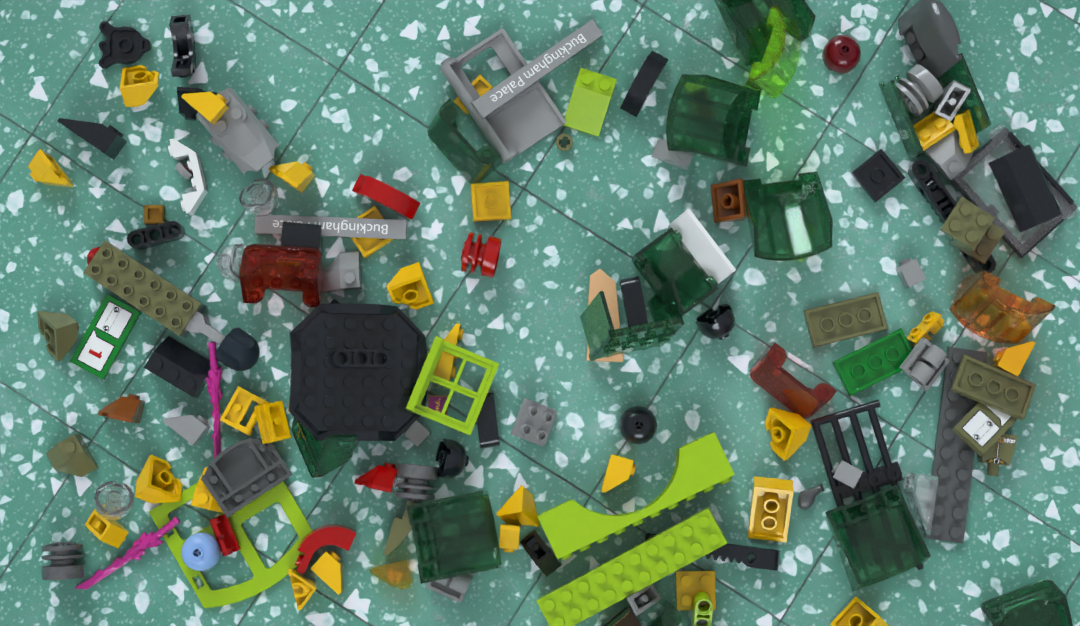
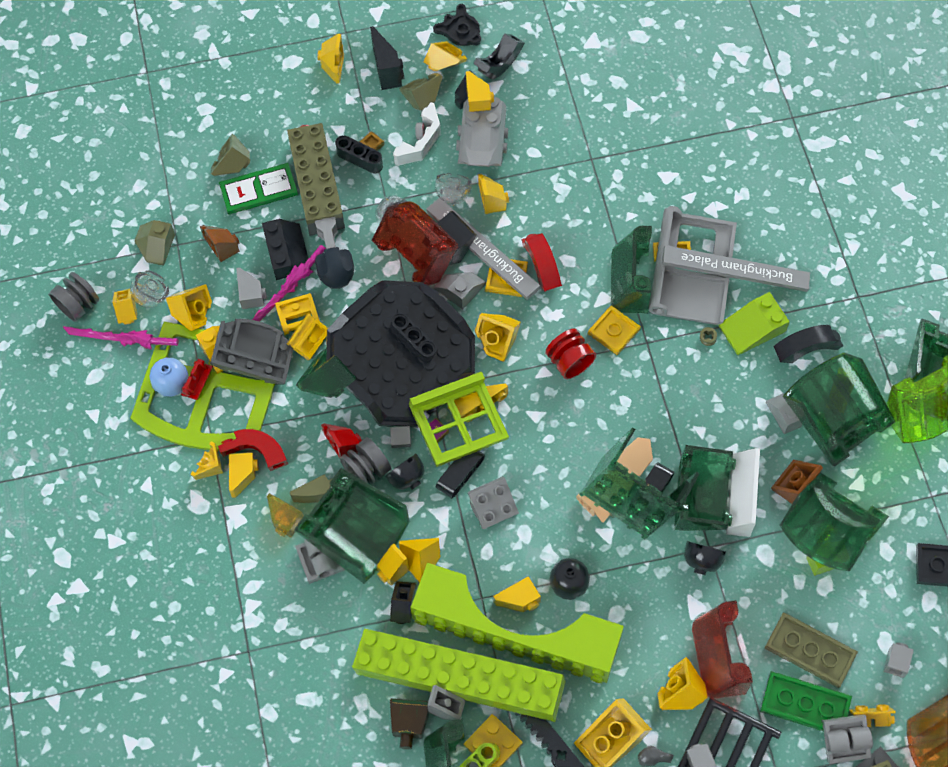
camera: 45 degrees right, 20 degrees down
none -> olive slope [399,73,442,111]

